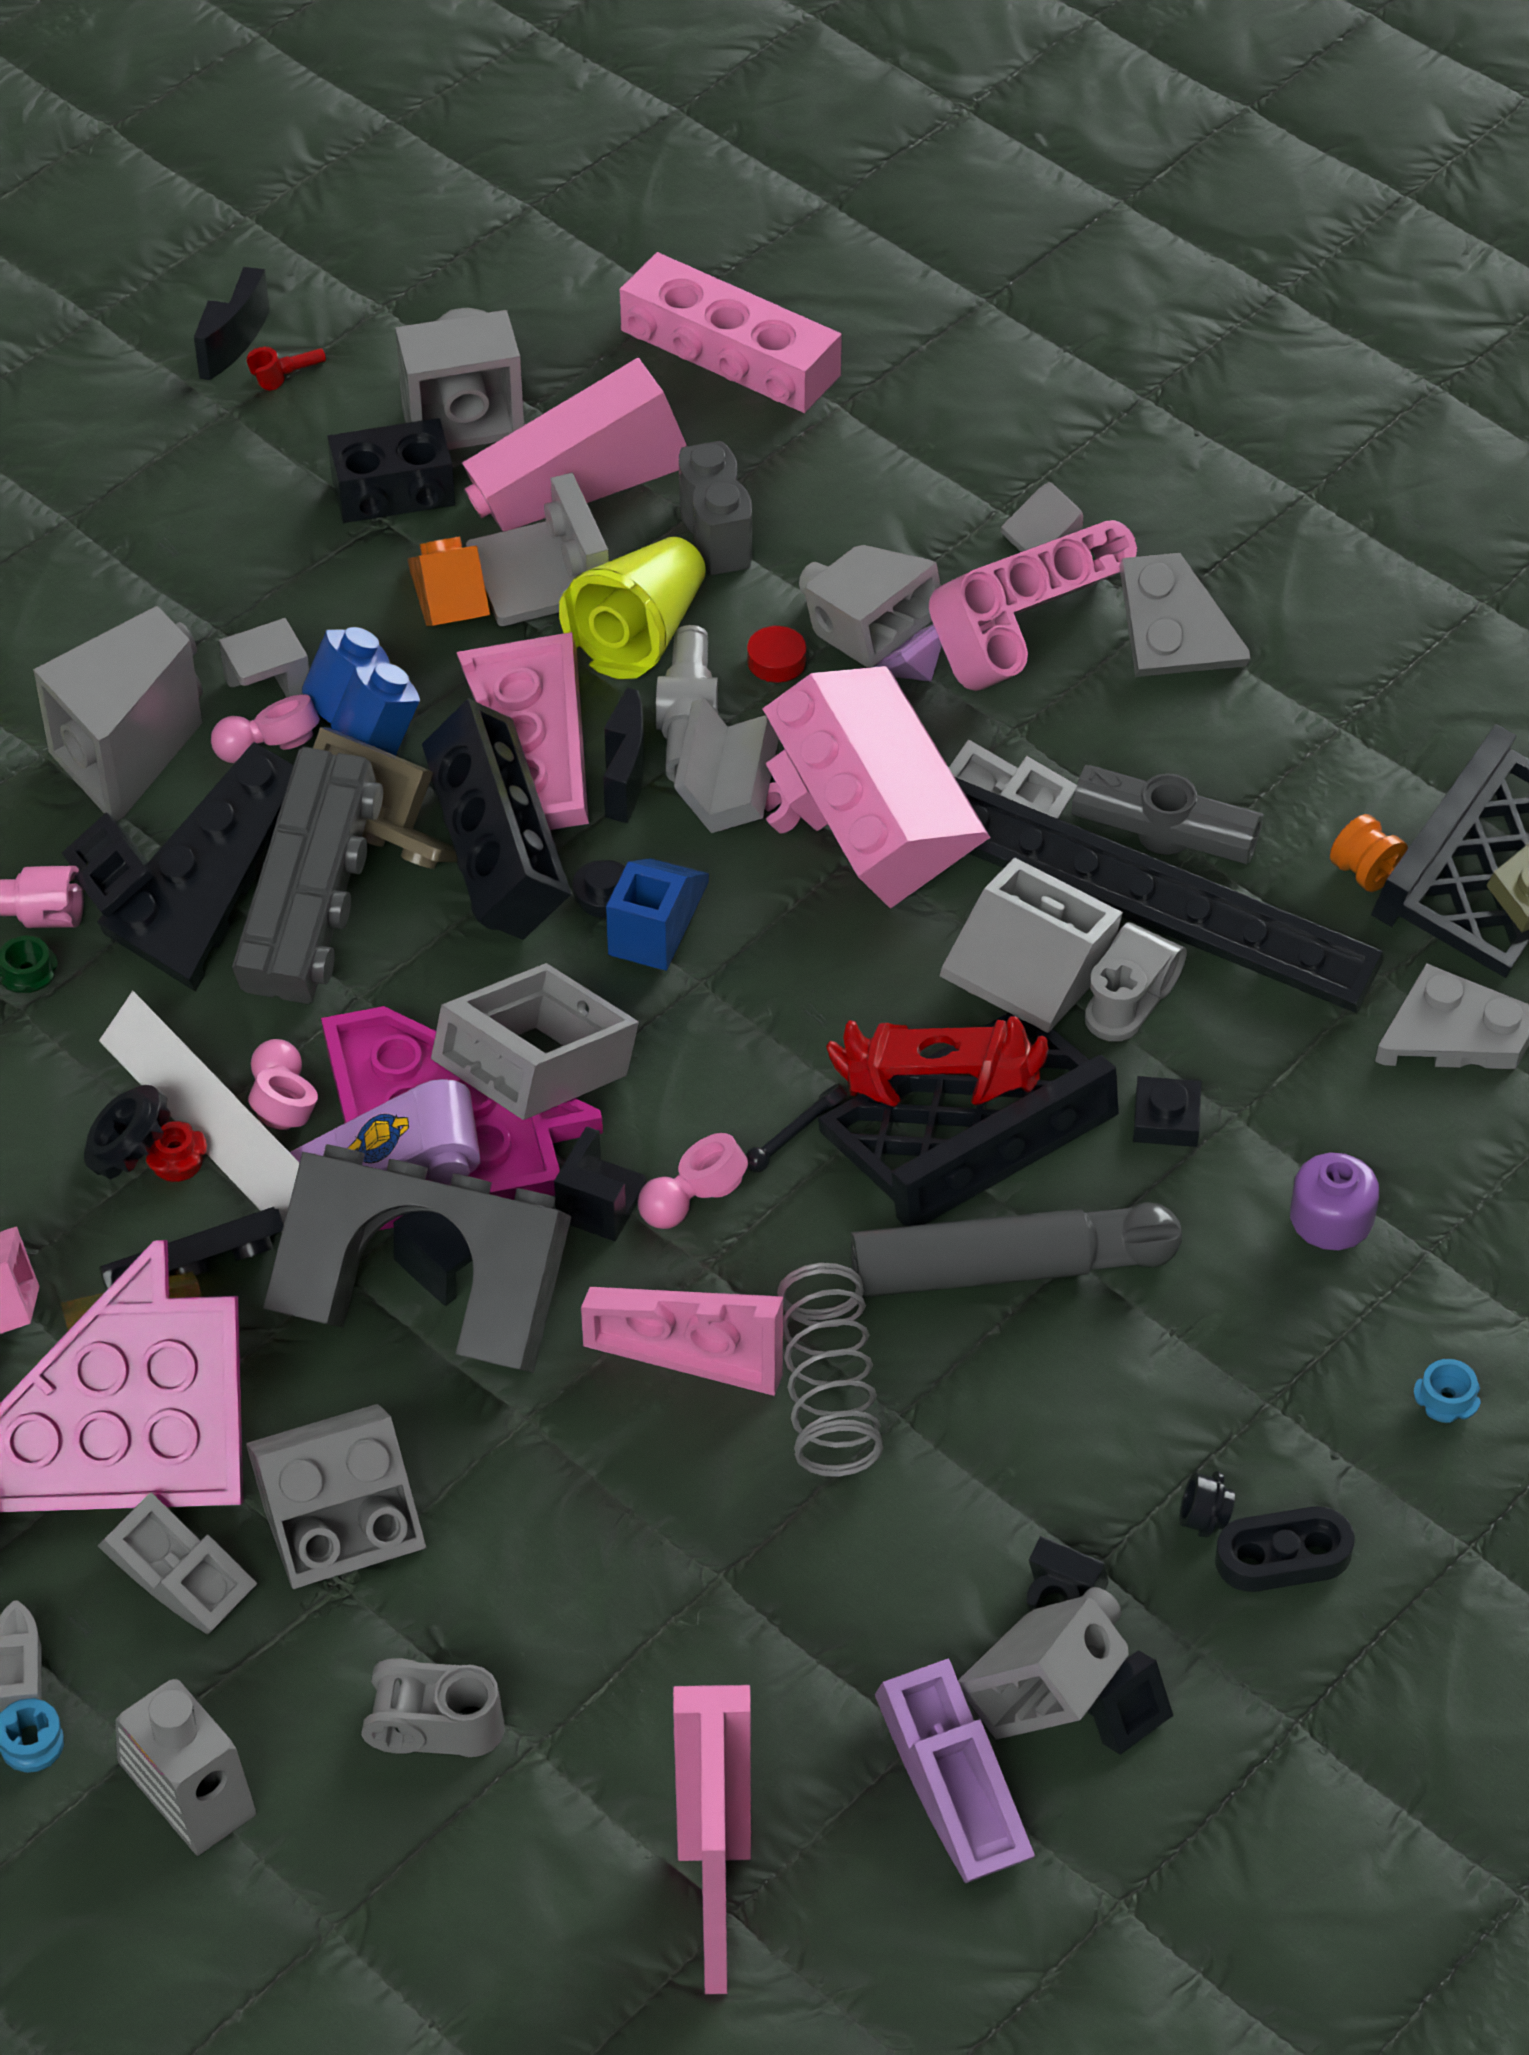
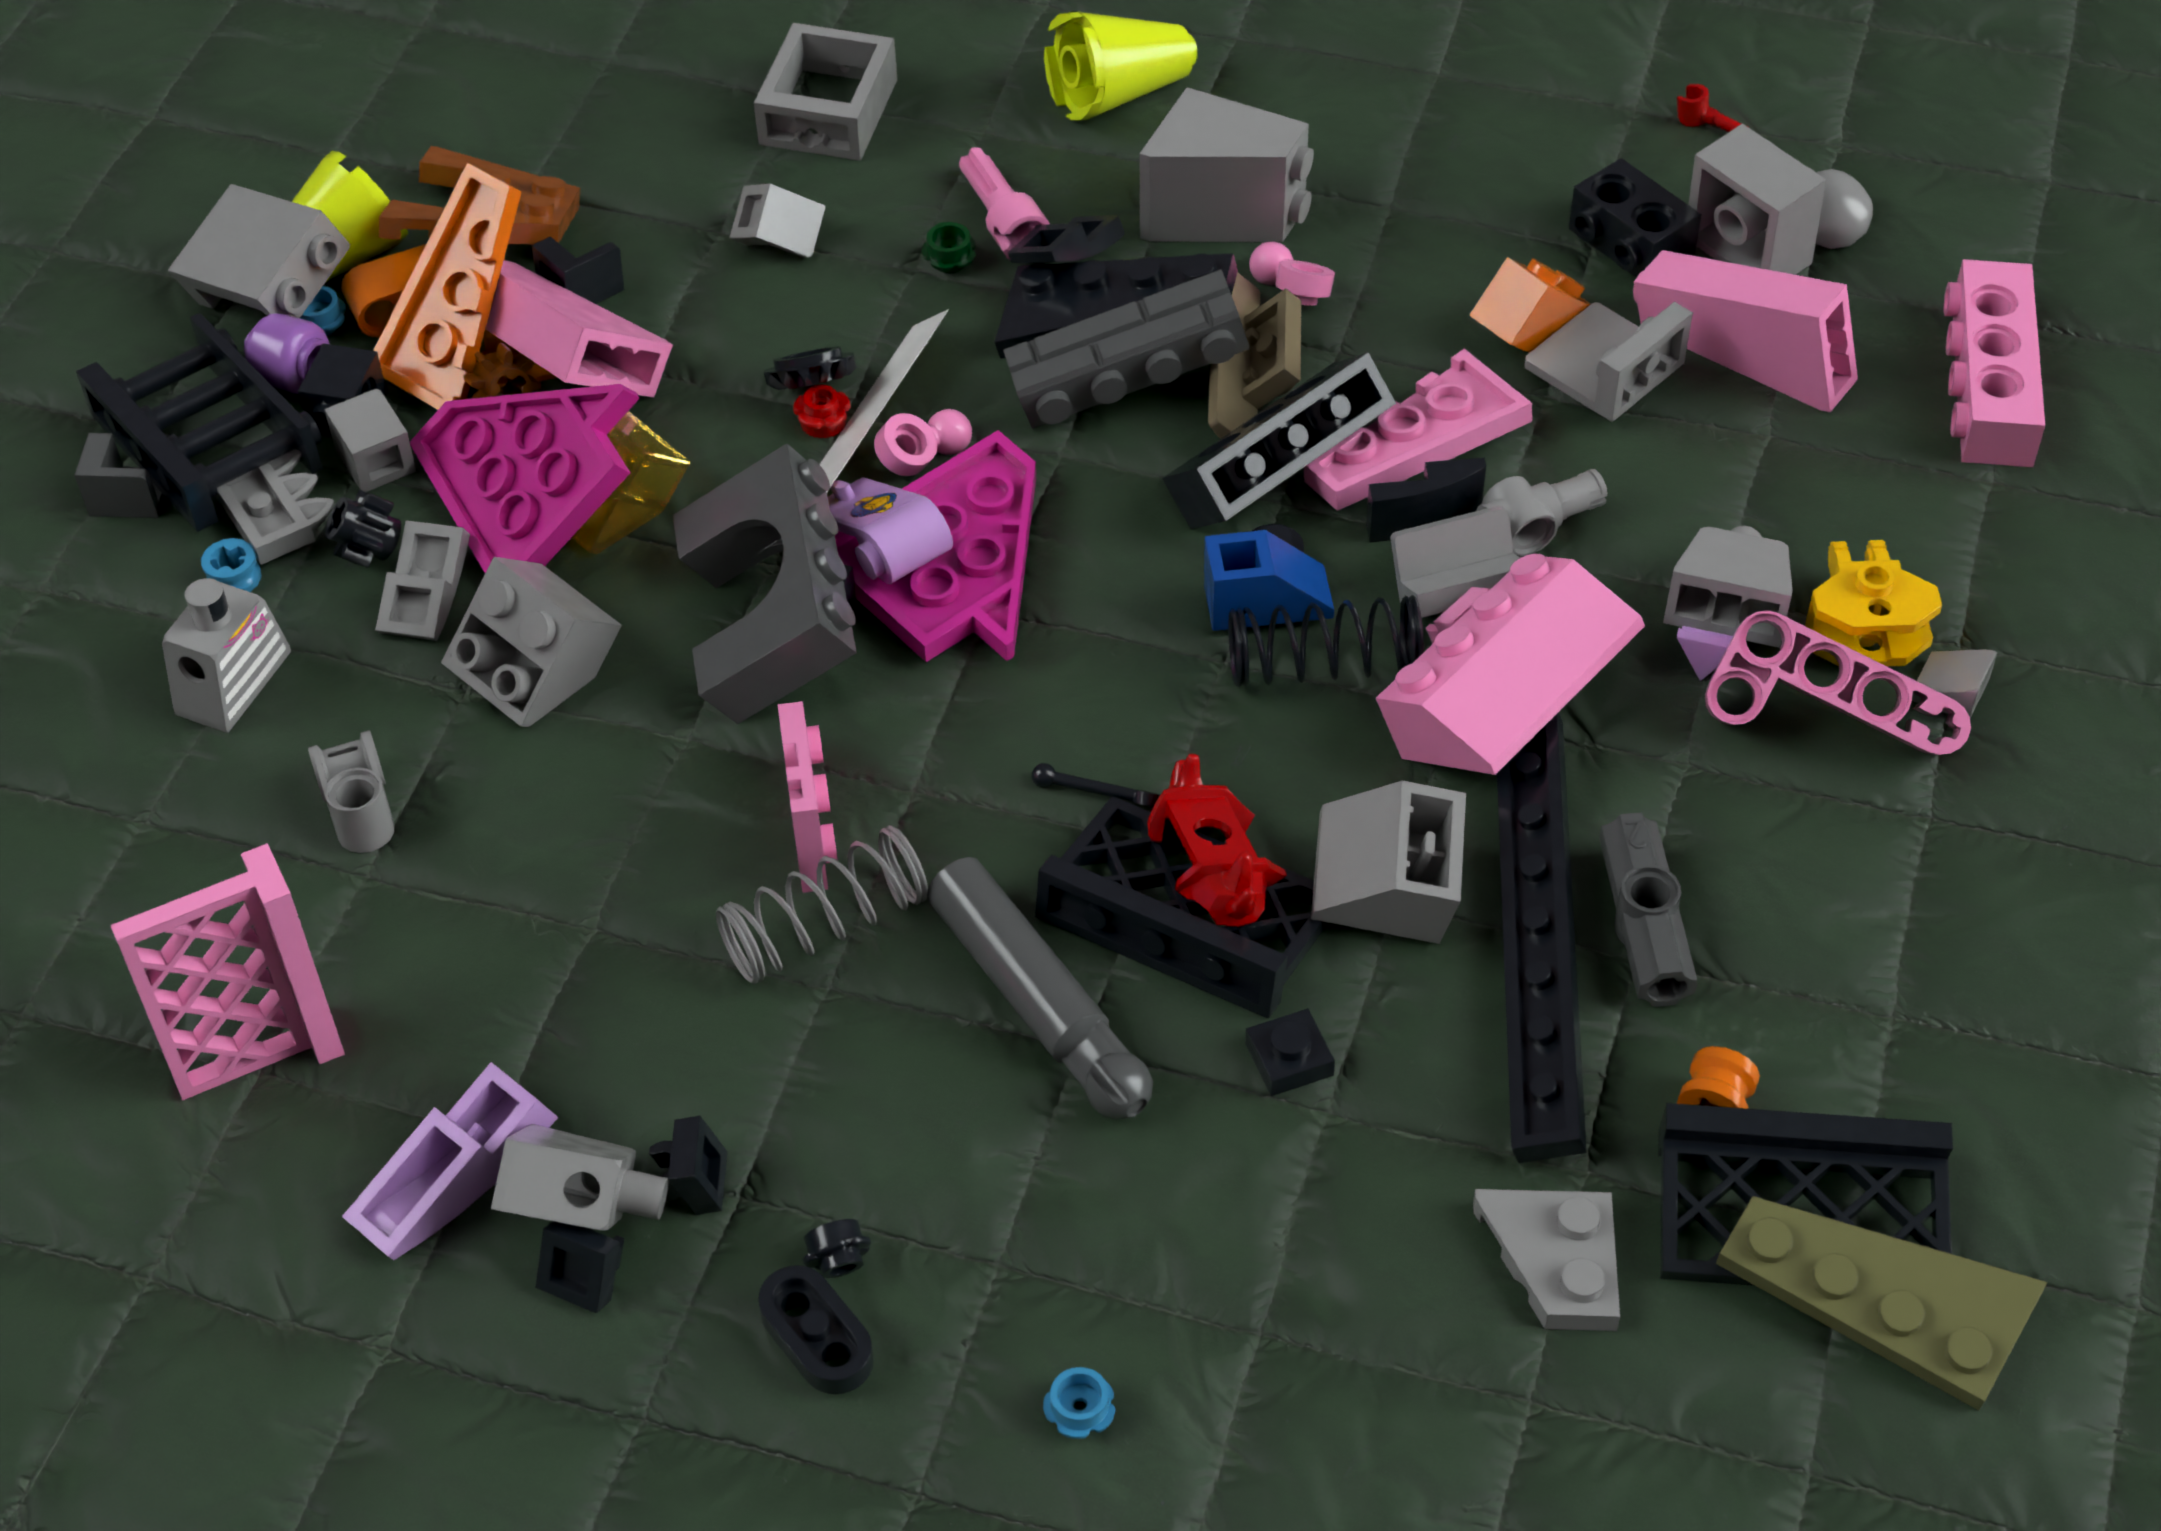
camera: 65 degrees right, 0 degrees up
black hinge [99,1206,284,1291] -> none
black slope [194,267,270,380] -> none
light grey panel [219,618,309,698] -> none
blue brick [302,627,420,756] -> none
light grey window [431,963,639,1120] -> none
black panel [554,1126,646,1242] -> none
neon yellow cone [559,537,706,679] -> none
bright pink plate [638,1133,748,1229] -> none
dark grey brick [679,441,752,576] -> none
red tile [747,626,806,683] -> none
light grey slope [949,739,1077,819] -> none
light grey piece [1085,922,1187,1041] -> none
light grey wing [1119,553,1251,677] -> none
medium lavender head [1290,1152,1379,1251] -> none
none -> black gear [325,490,401,568]
none -> black piece [1228,595,1424,688]
none -> yellow hinge [1805,540,1942,667]

